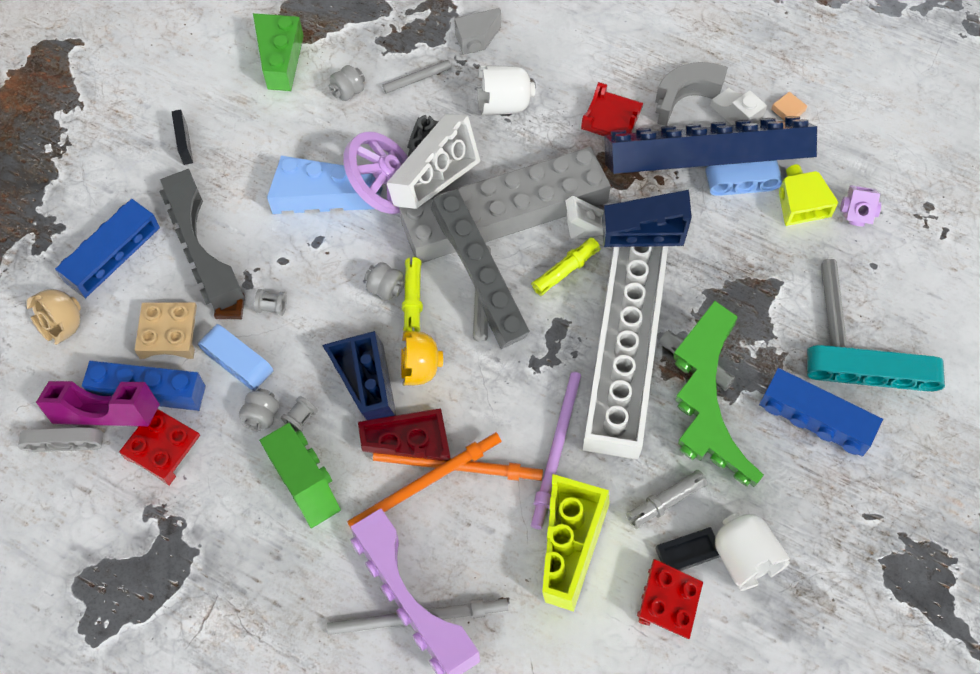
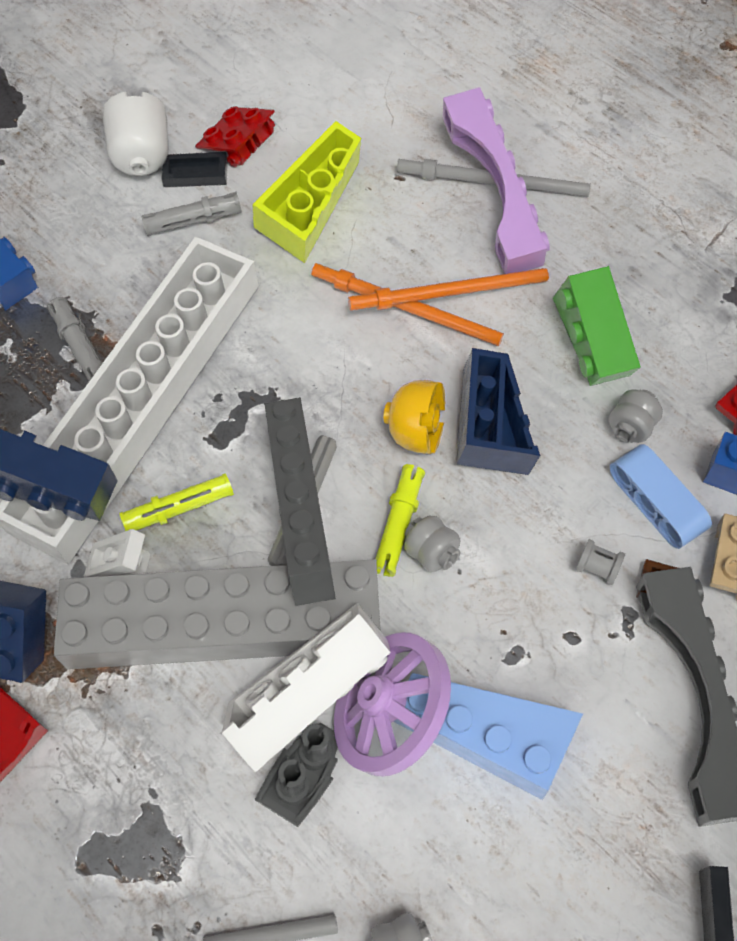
camera: 160 degrees left, 0 degrees up
light grey bush [281,396,318,432] -> none
dark red wing [358,408,451,461] -> none
white cylinder [477,65,535,115] -> none
lavender bar [531,372,581,529] -> none
bright green arch [673,301,764,487] -> none

